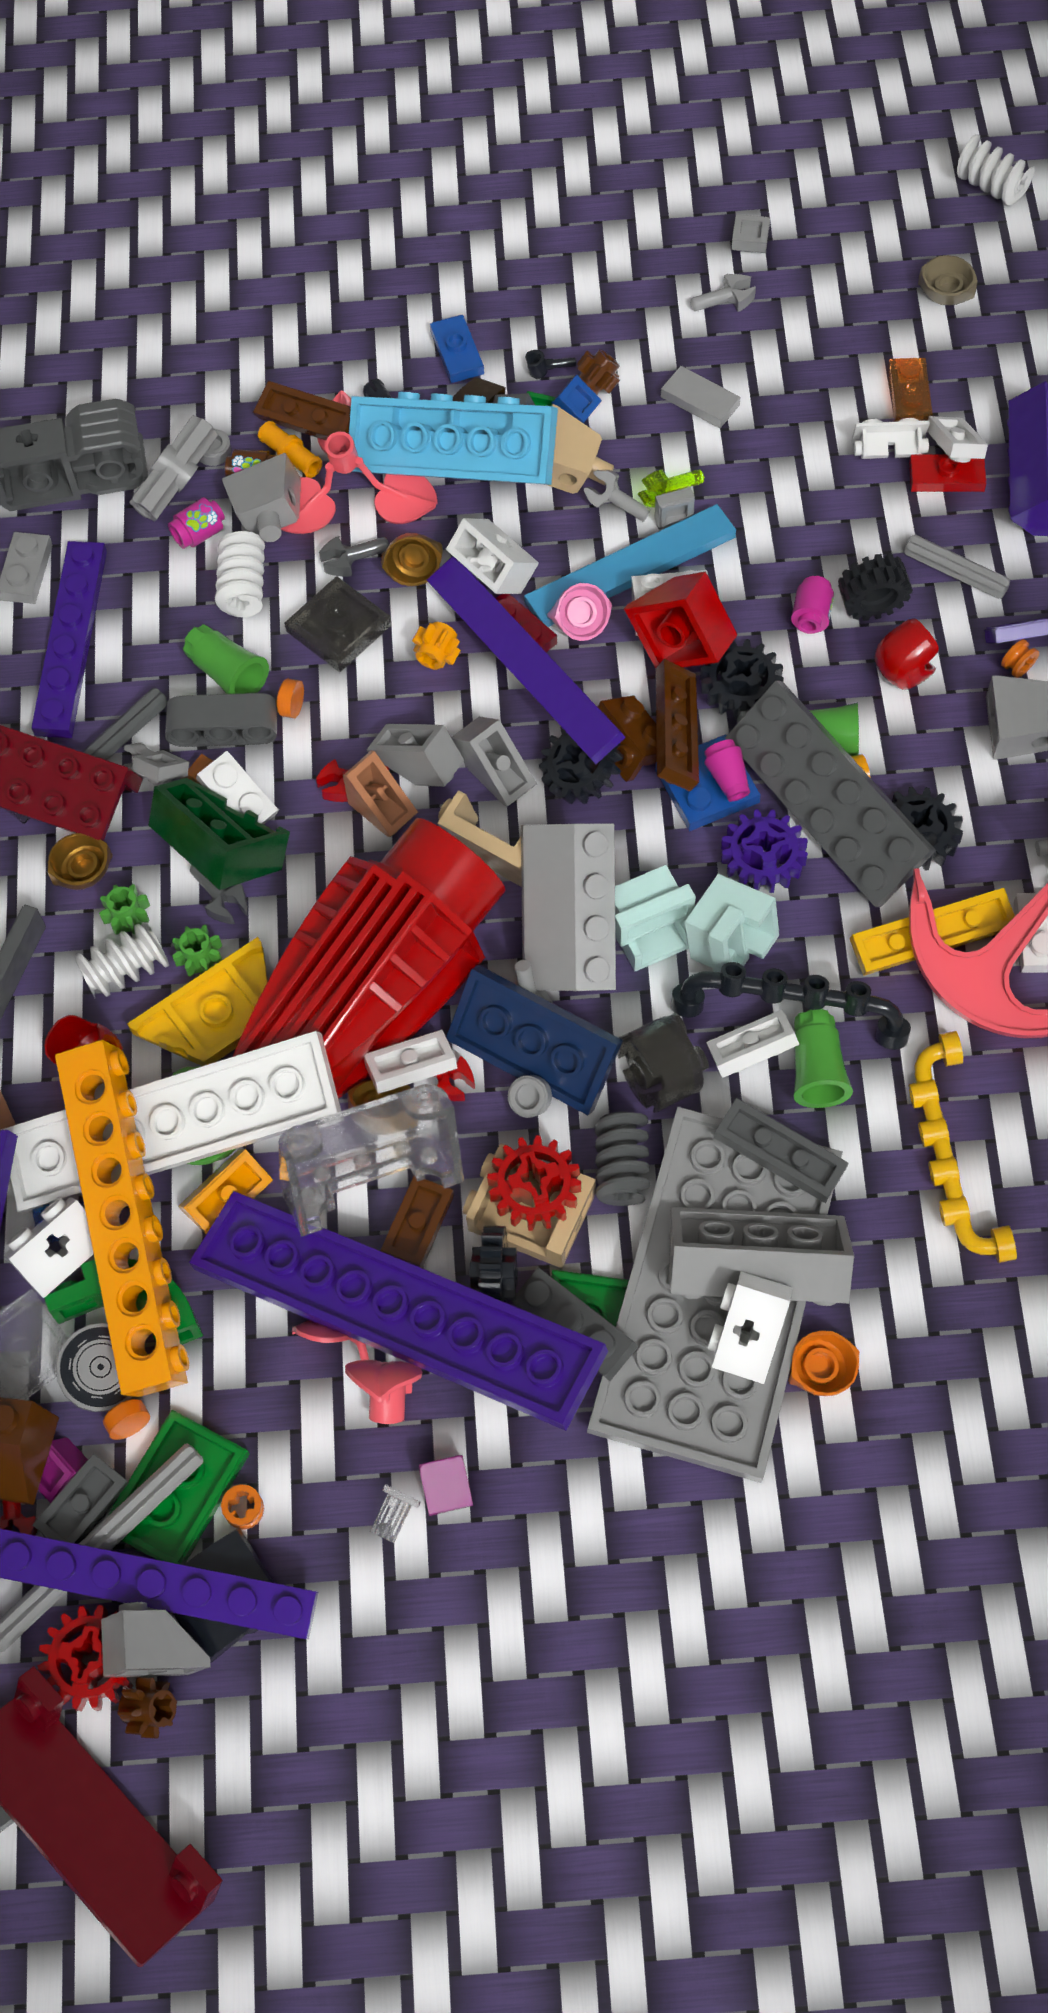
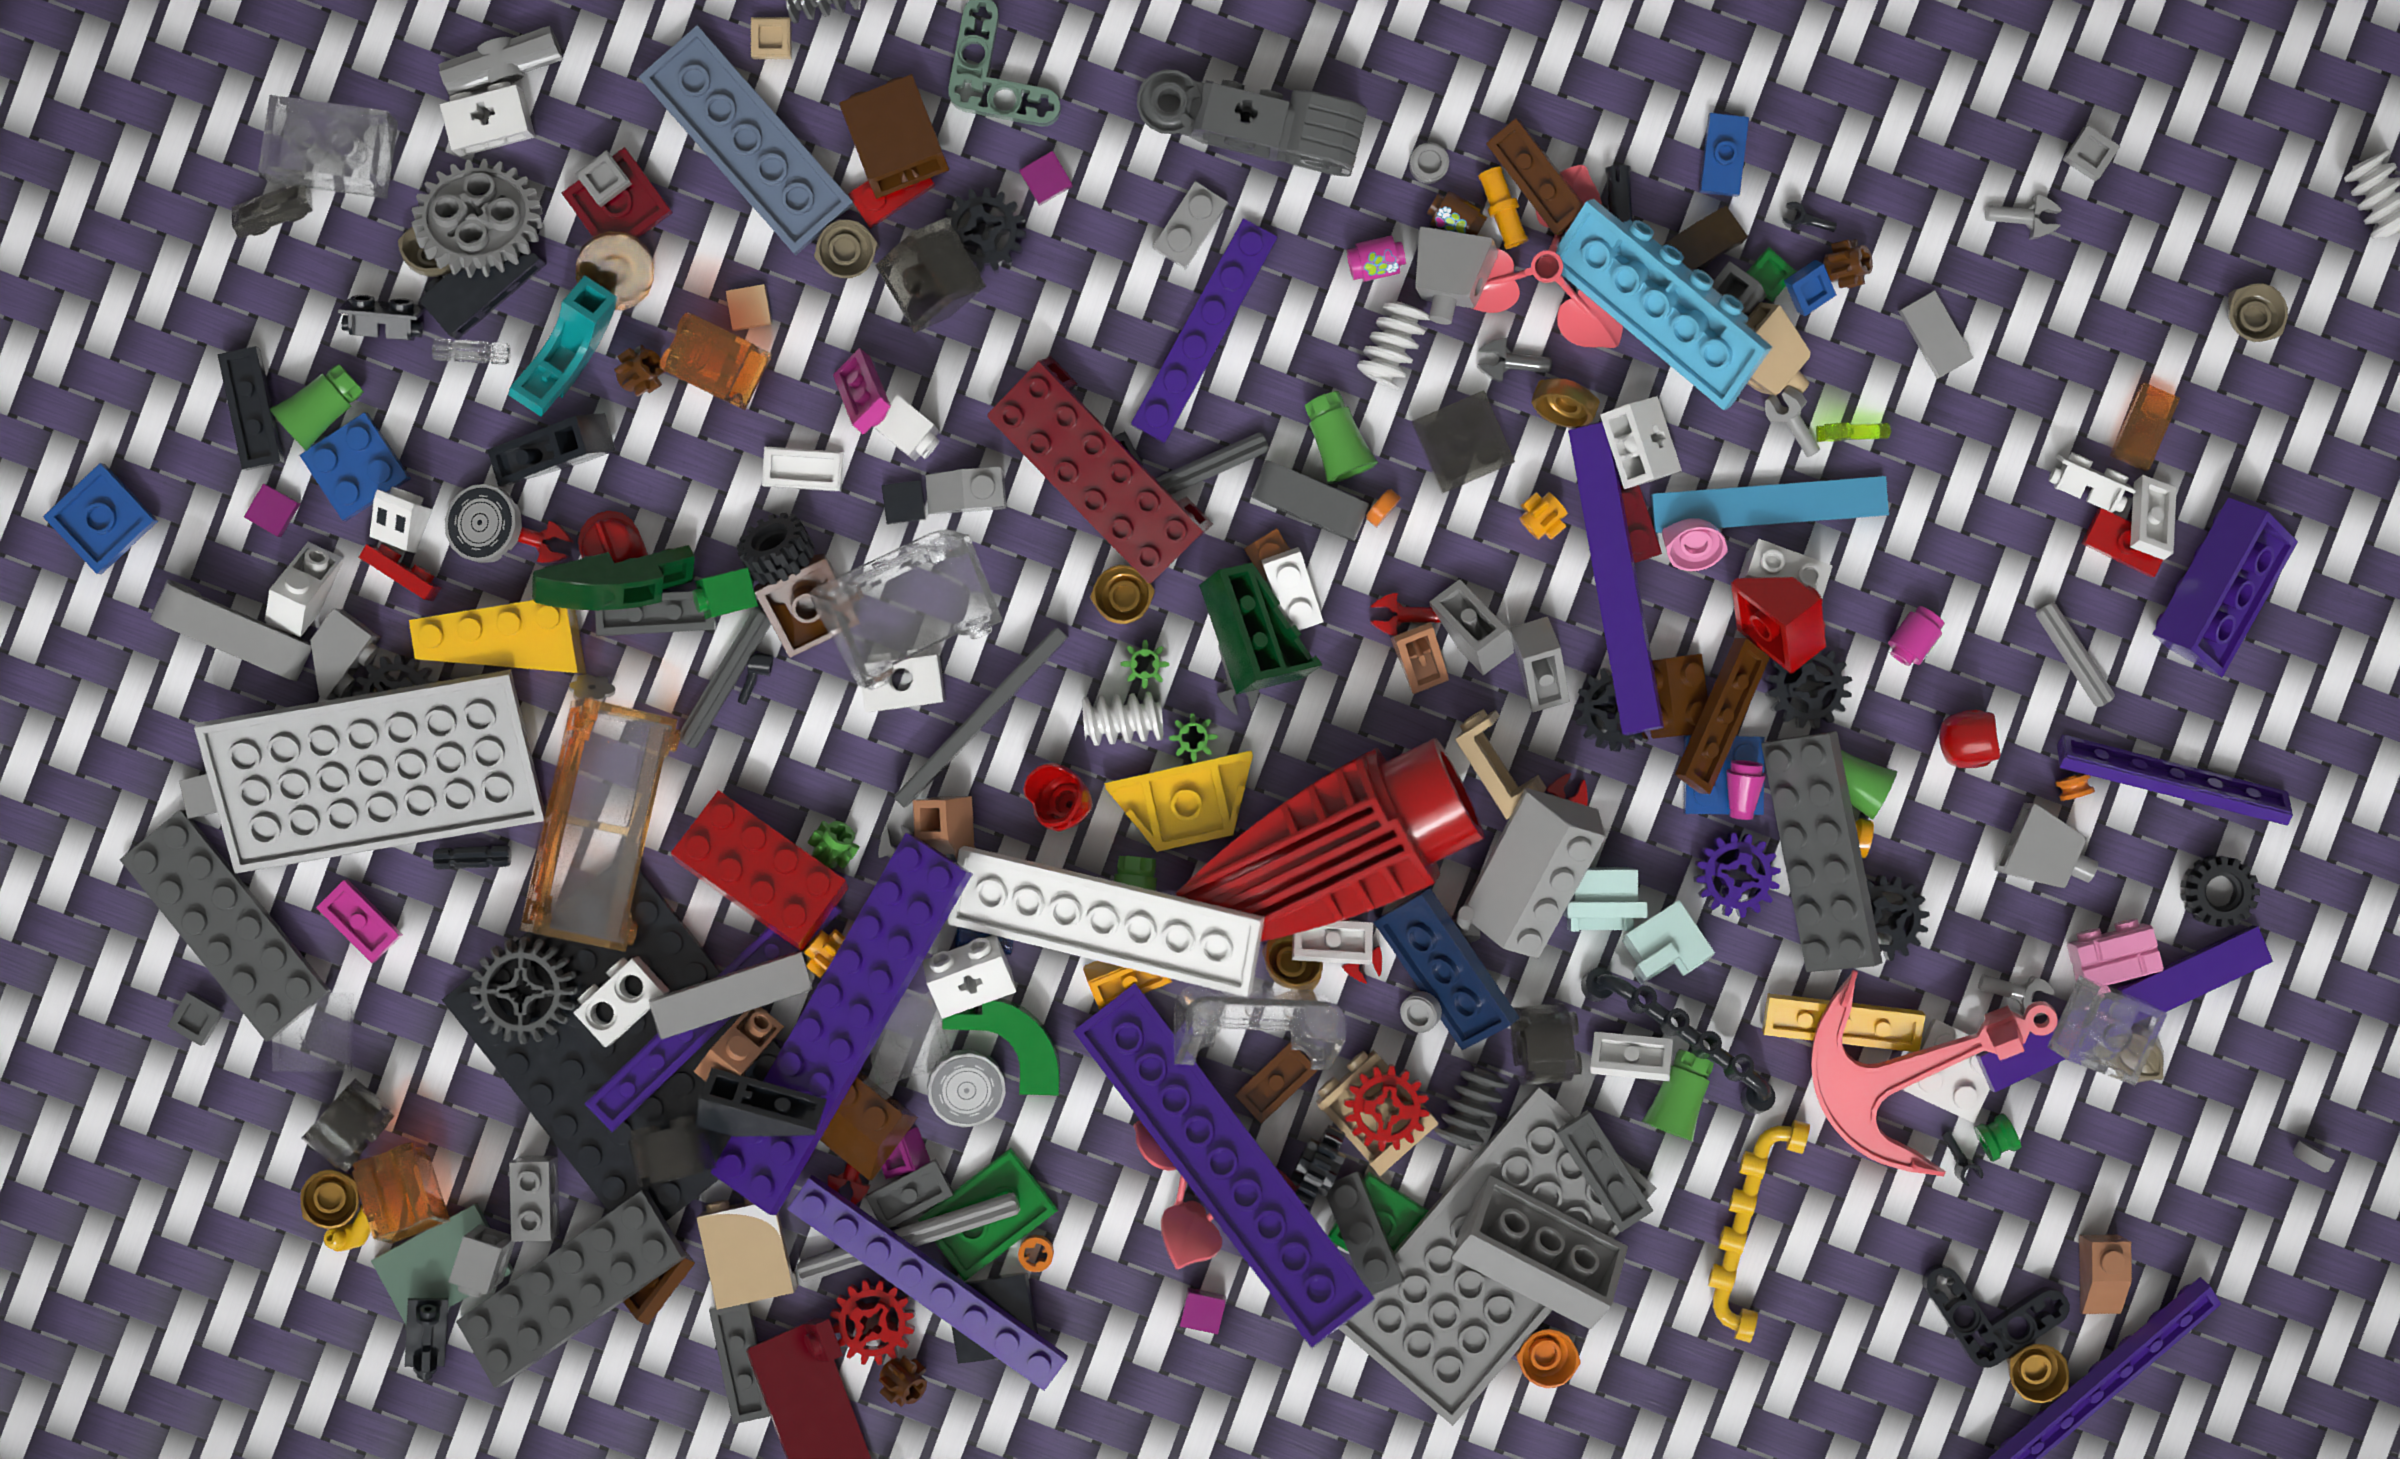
camera: 25 degrees right, 25 degrees up
light orange brick [55,1040,189,1397] -> none
light grey slope [101,1602,211,1678] -> none
orange tile [103,1399,150,1440] -> none
light grey plate [123,743,189,785] -> none
light grey piece [129,415,218,522] -> none
clear piece [370,1484,421,1543] -> none
light grey tile [655,487,695,529] -> none
white brick [707,1271,793,1384] -> none
black tyre [838,554,913,621] -> none

